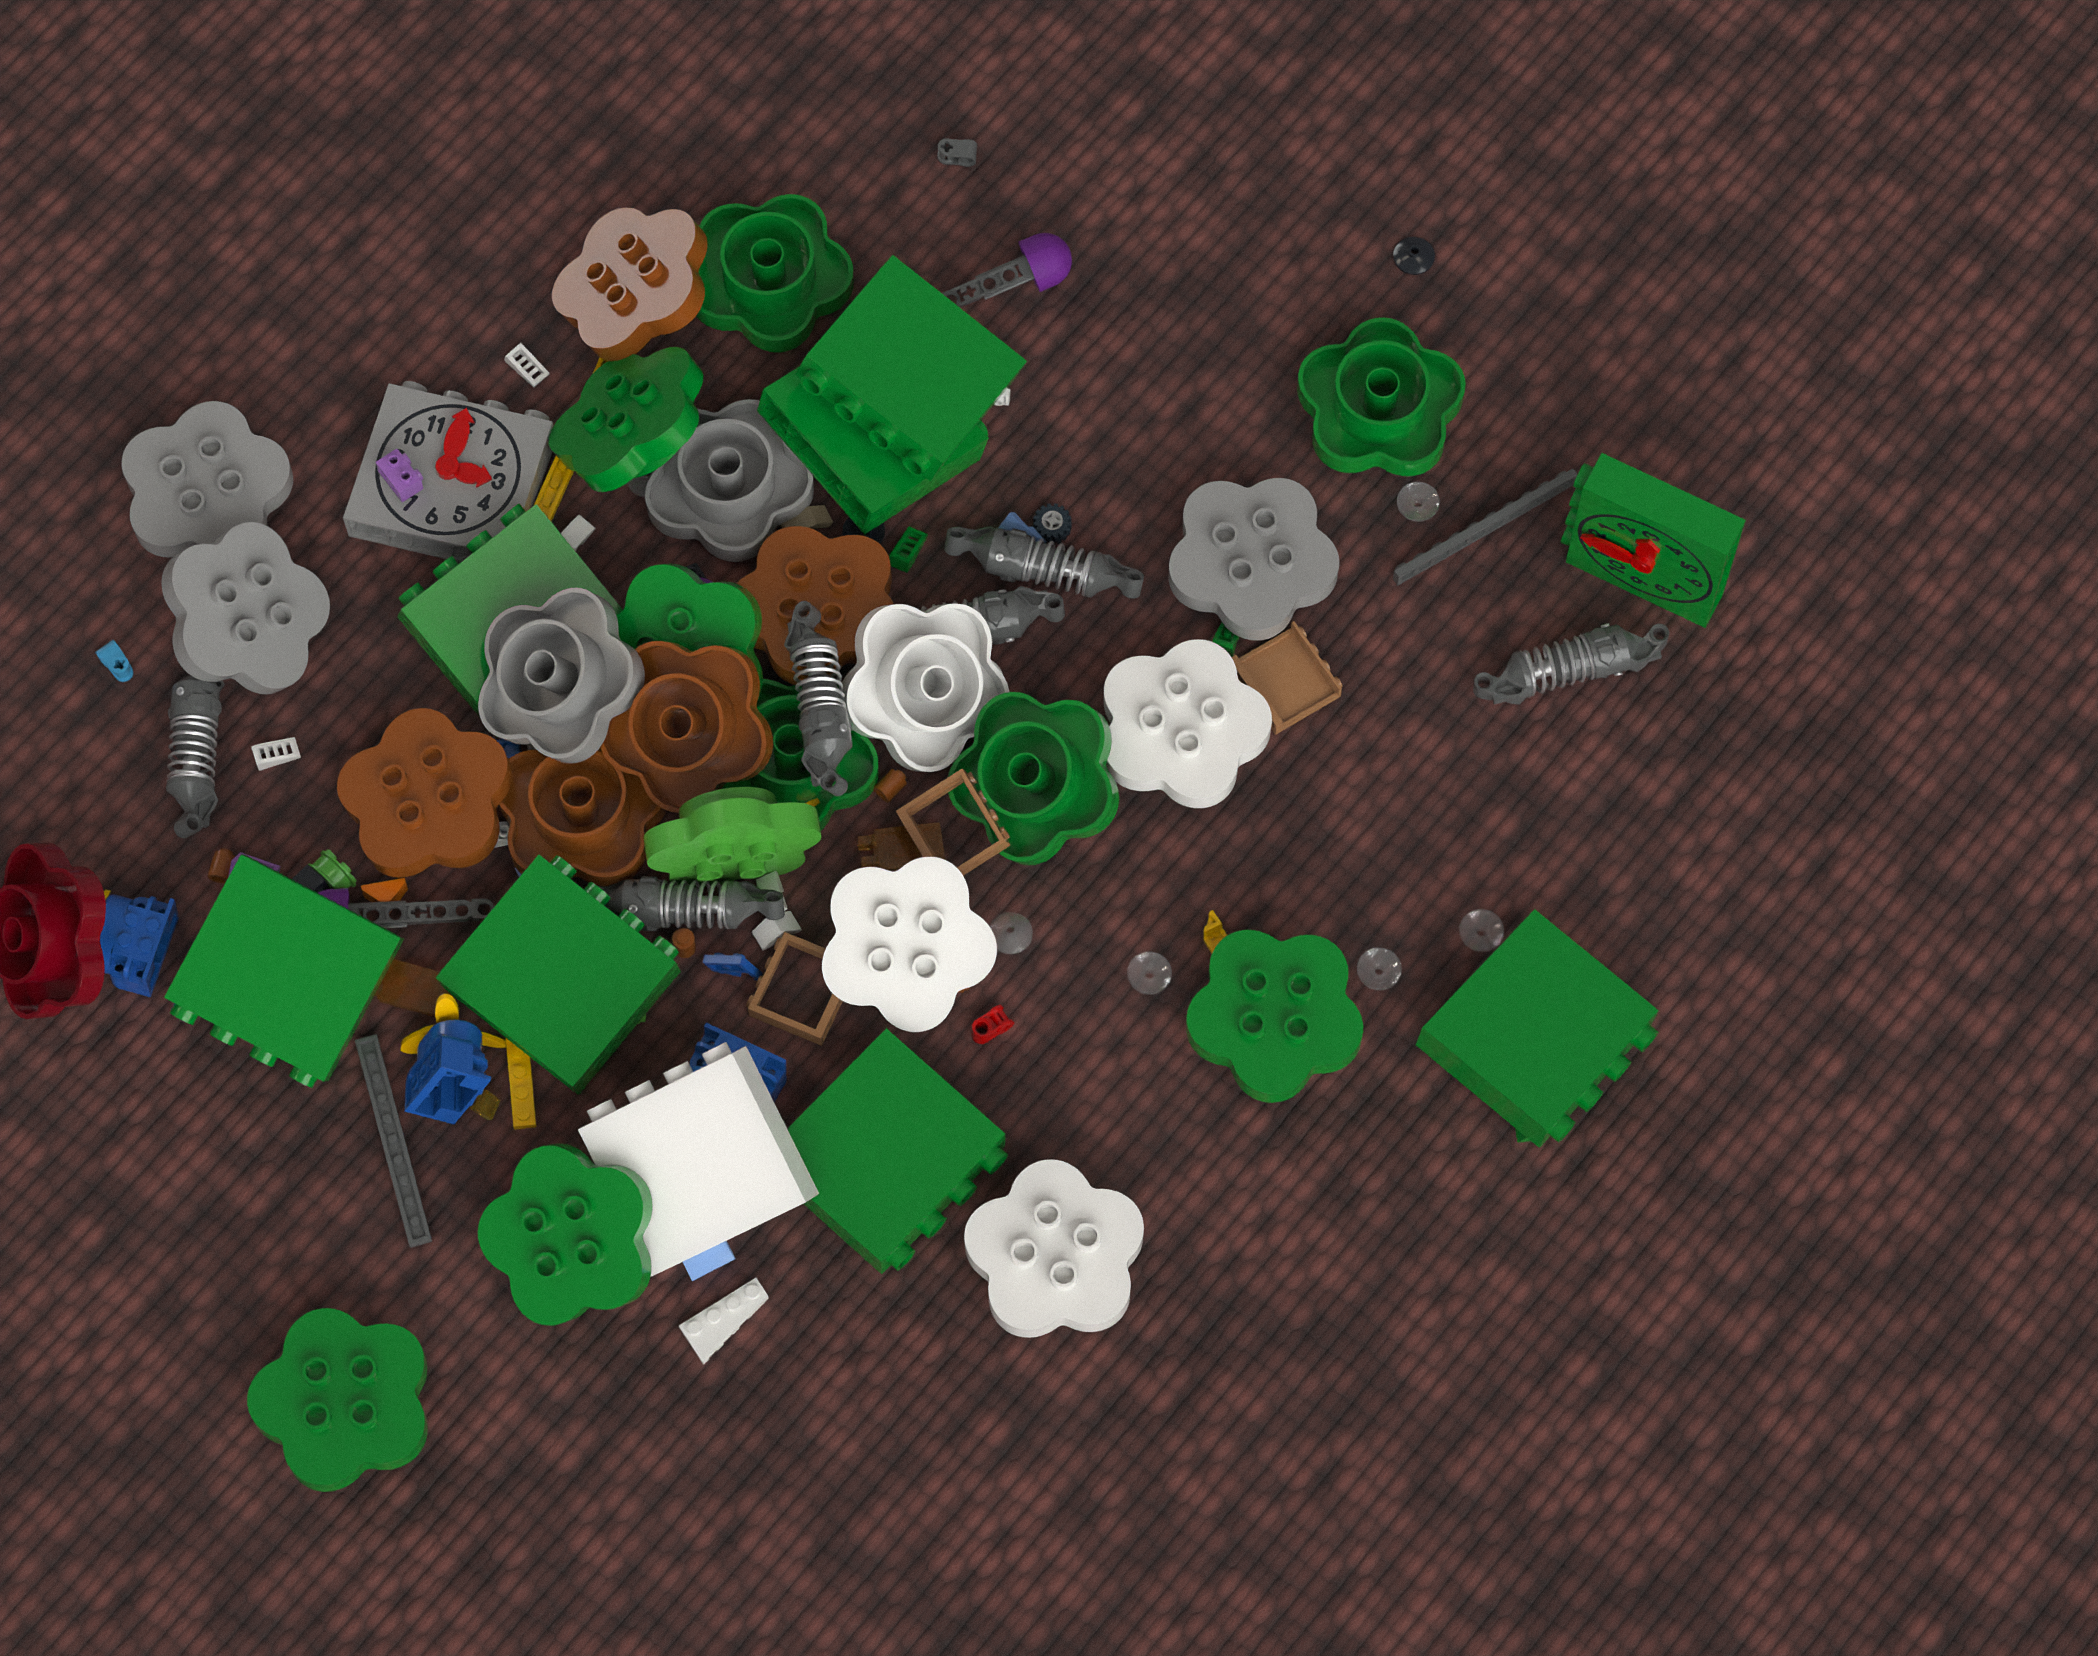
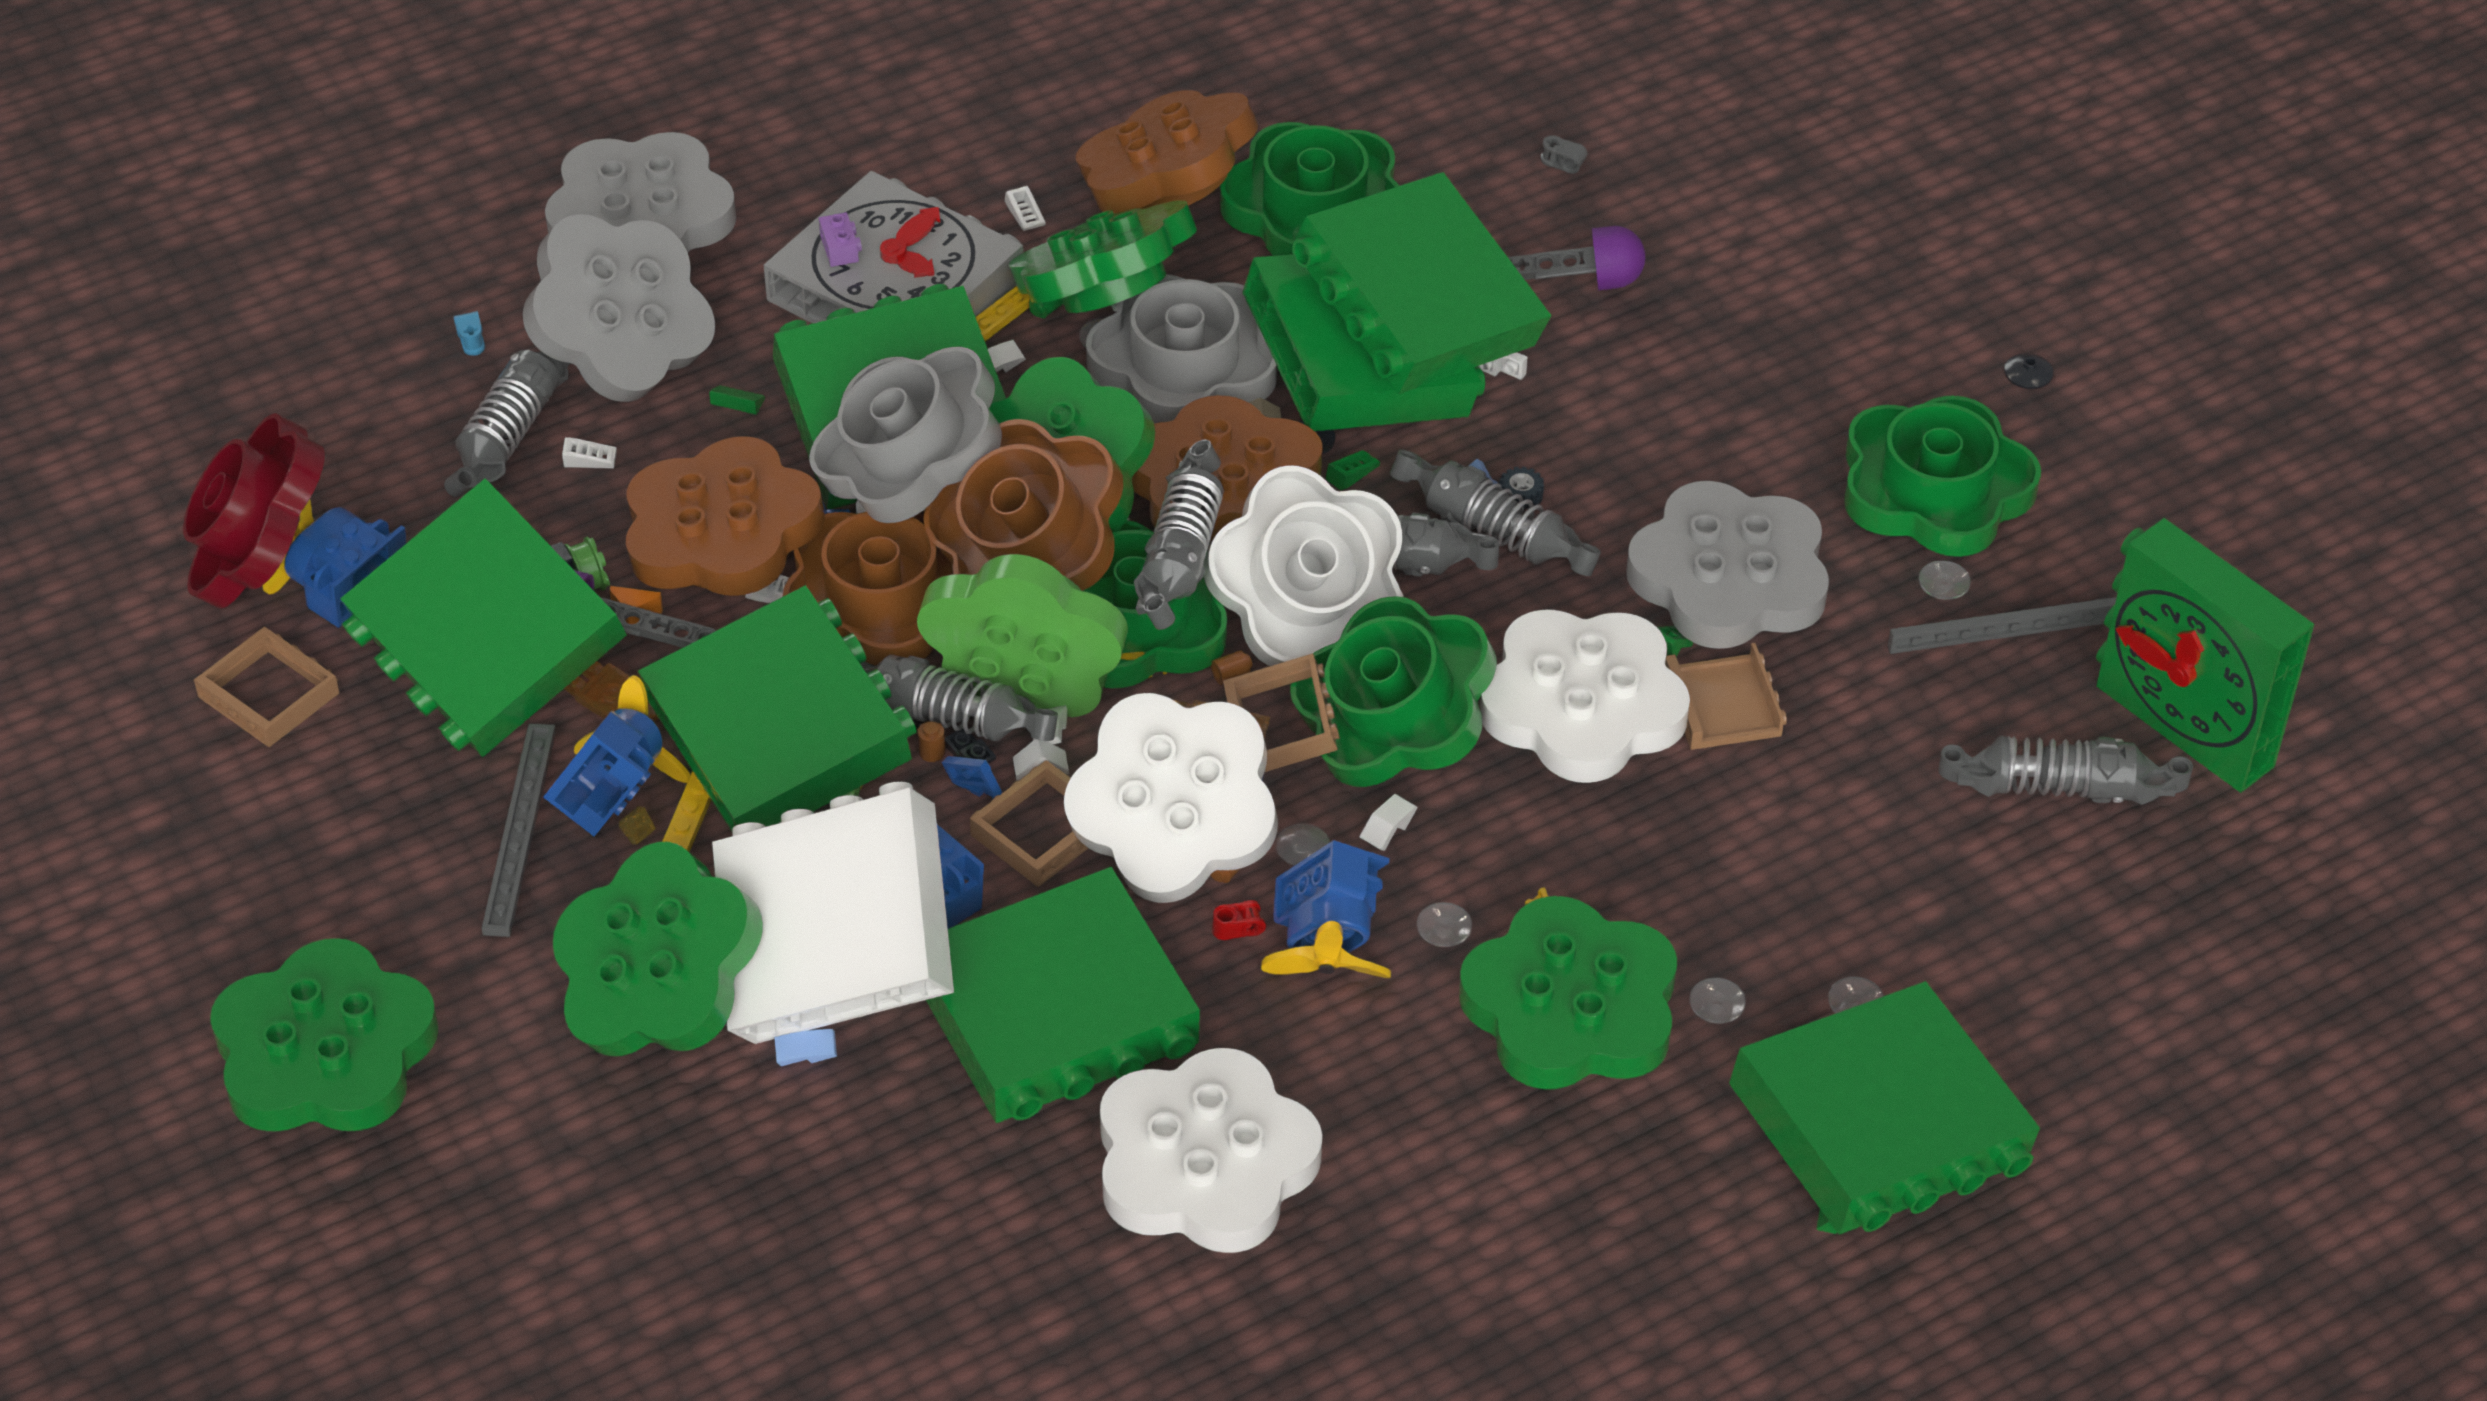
camera: 20 degrees right, 20 degrees down
white wing [679,1278,768,1365] -> none
none -> medium nougat window [194,627,339,747]
none -> green slope [709,385,765,414]
none -> black slope [945,728,996,764]
none -> blue brick [1261,840,1391,978]
none -> white slope [1360,794,1418,851]

